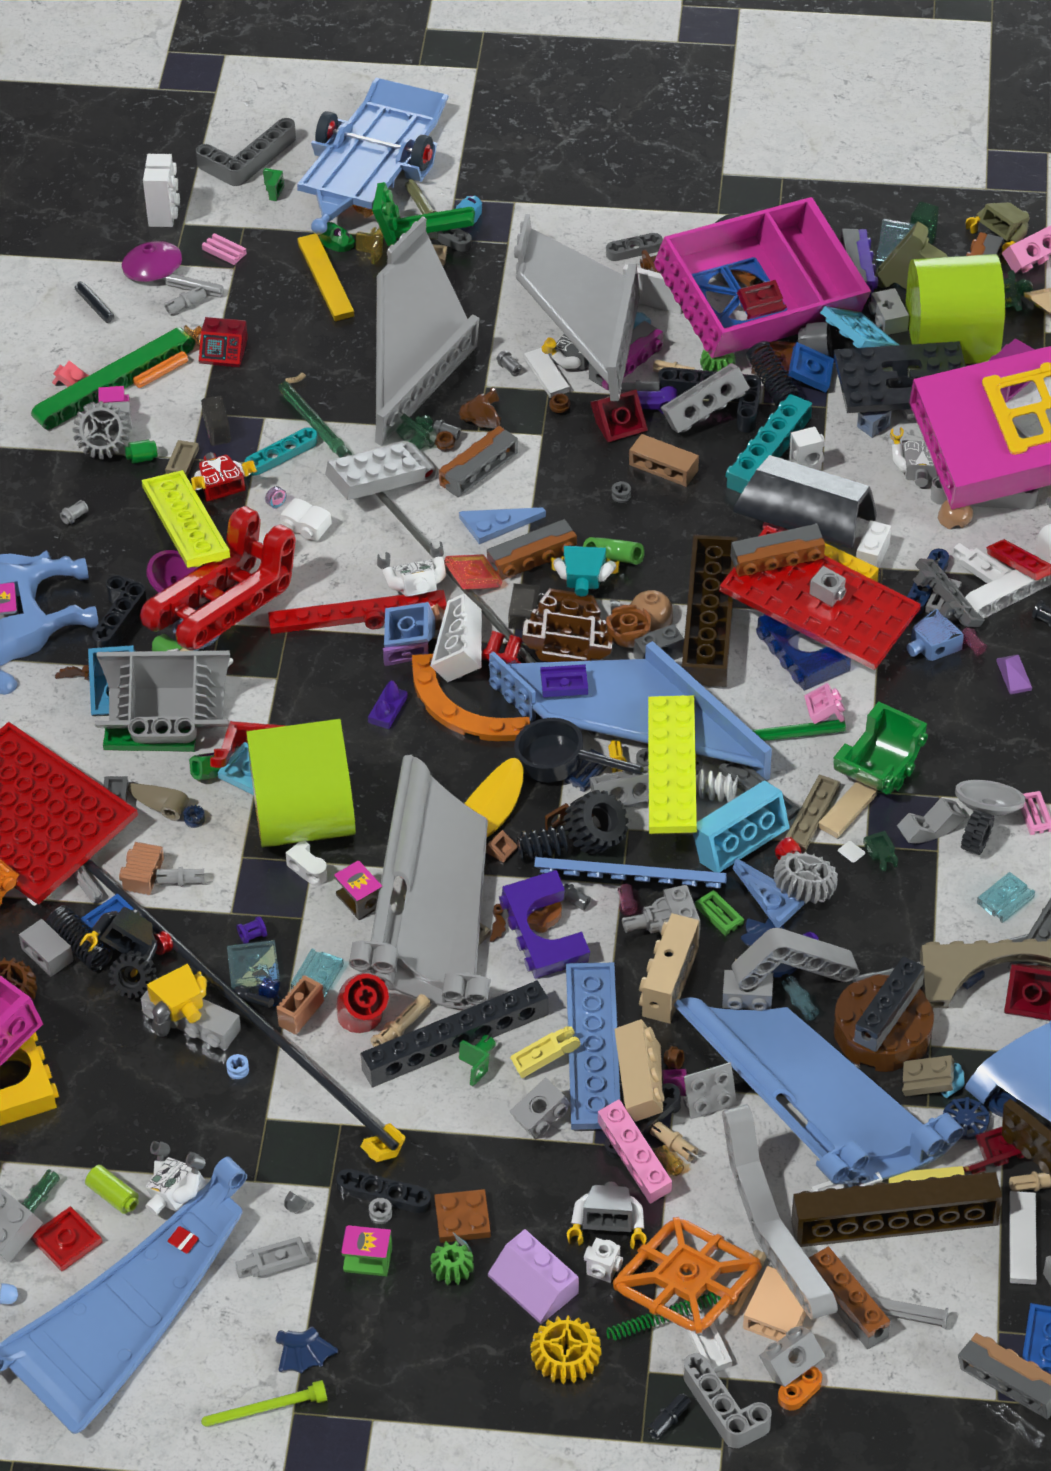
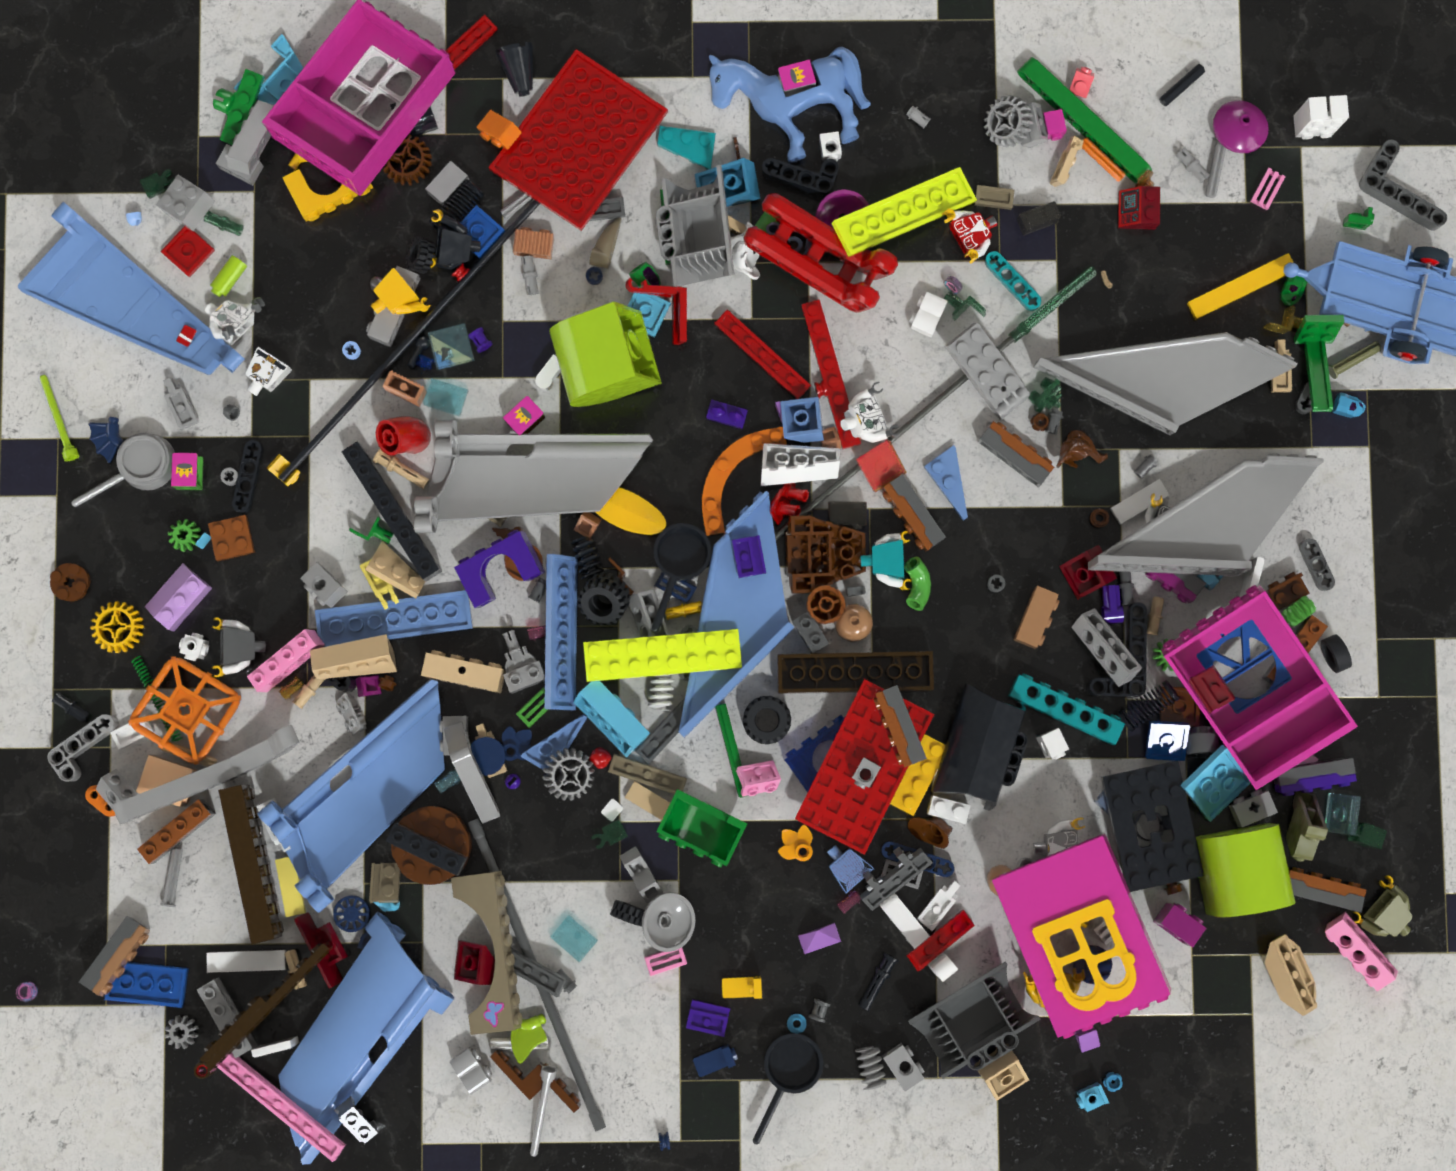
camera: 80 degrees right, 35 degrees up
green brick [125,439,158,463] -> none
clear green hips [1003,270,1033,311] -> none
none -> reddish brown plate [50,563,91,602]
none -> light grey piece [72,433,175,507]
none -> white torso [245,347,292,396]
none -> tan wing [365,541,425,599]
none -> teal wing [657,126,716,170]
none -> red plate [714,309,811,399]
none -> black tyre [743,696,791,745]
none -> light orange plate [778,825,813,861]
none -> white brick [819,132,842,161]
none -> reddish brown piece [908,817,953,849]
none -> clear green bracket [944,290,986,321]
none -> tan hinge [1050,135,1084,187]

